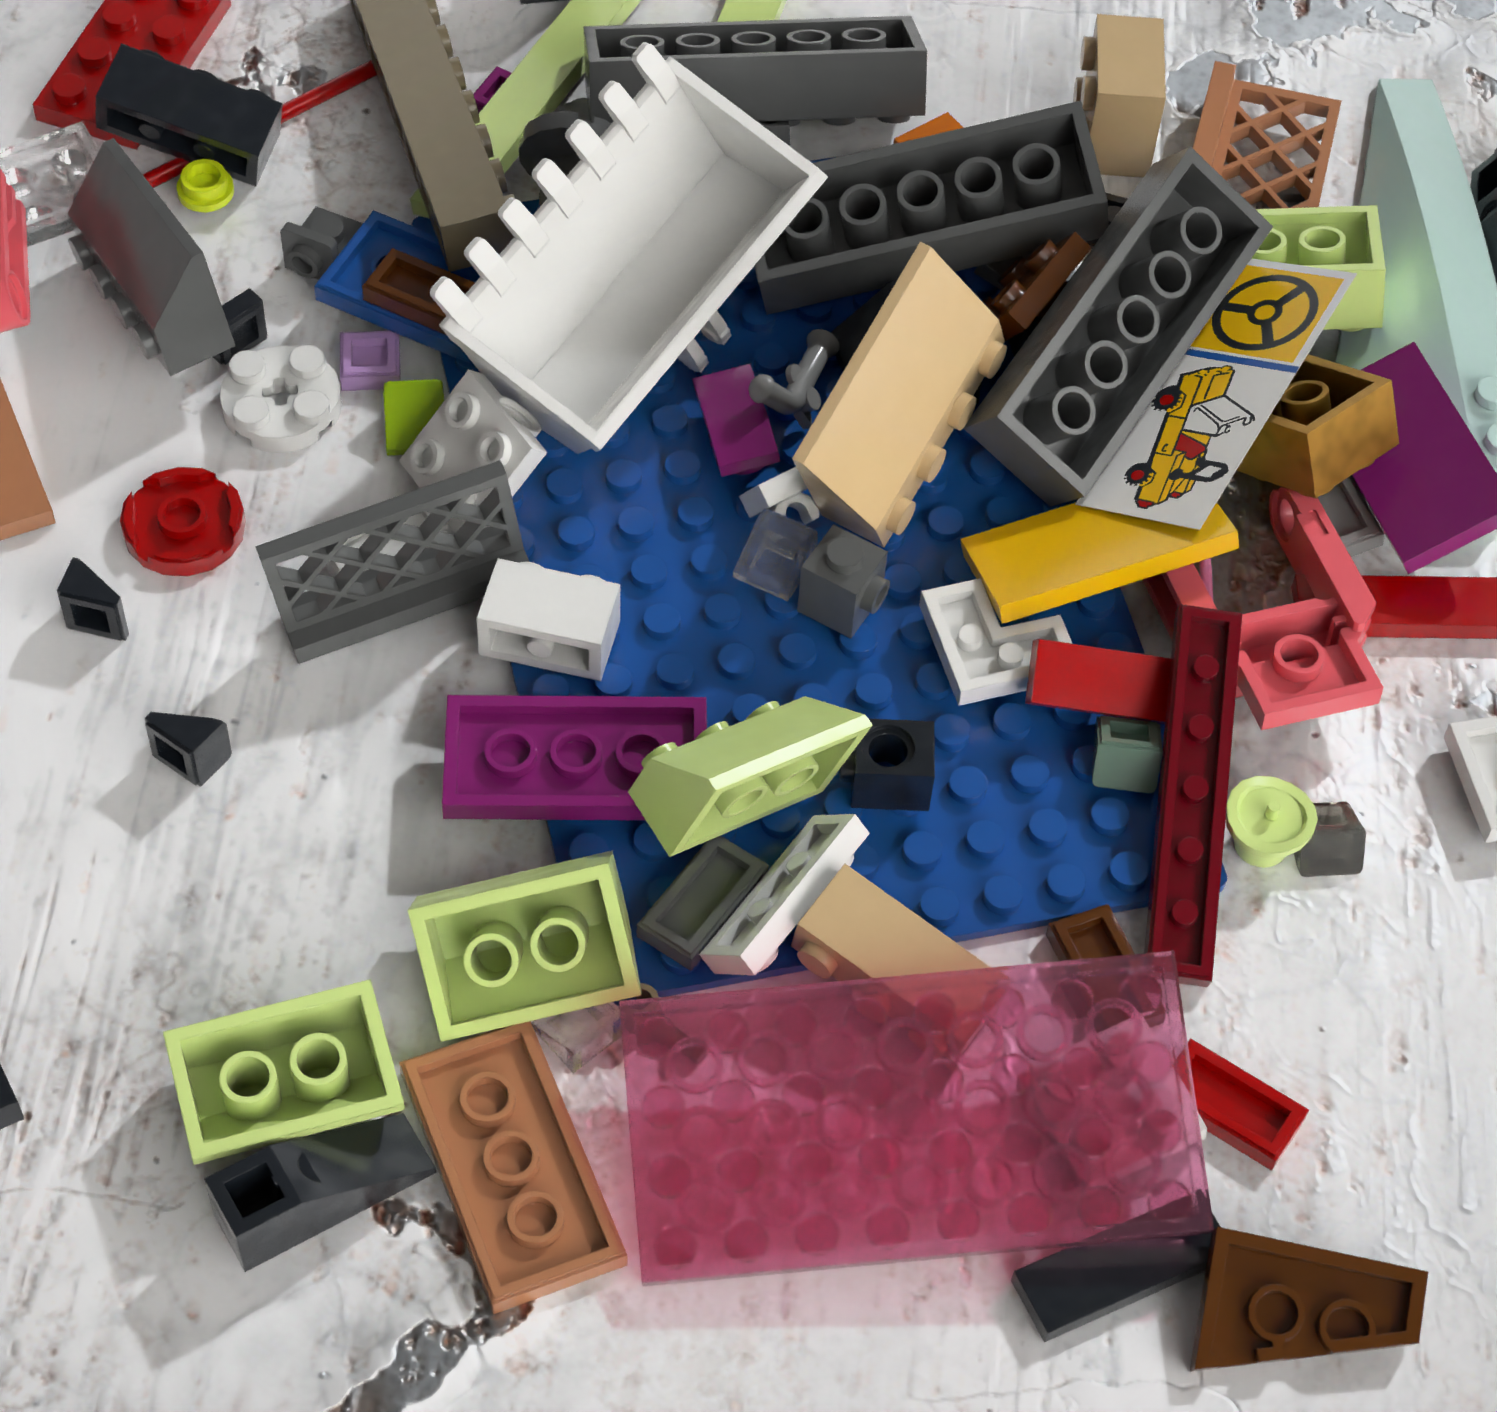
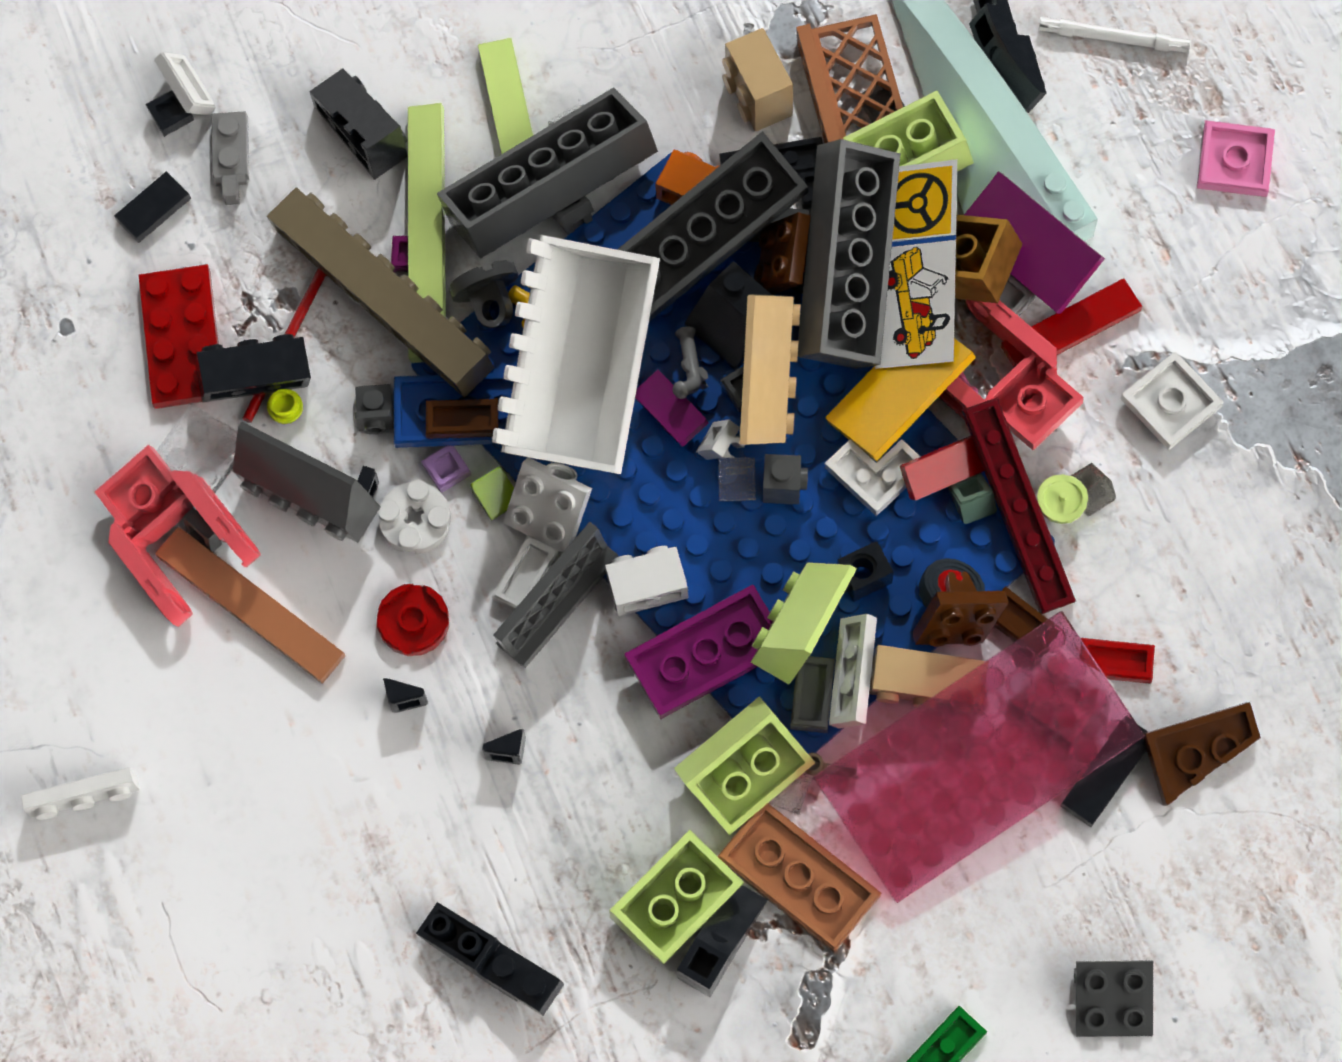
camera: 20 degrees left, 15 degrees up
none -> reddish brown plate [912,558,1008,647]

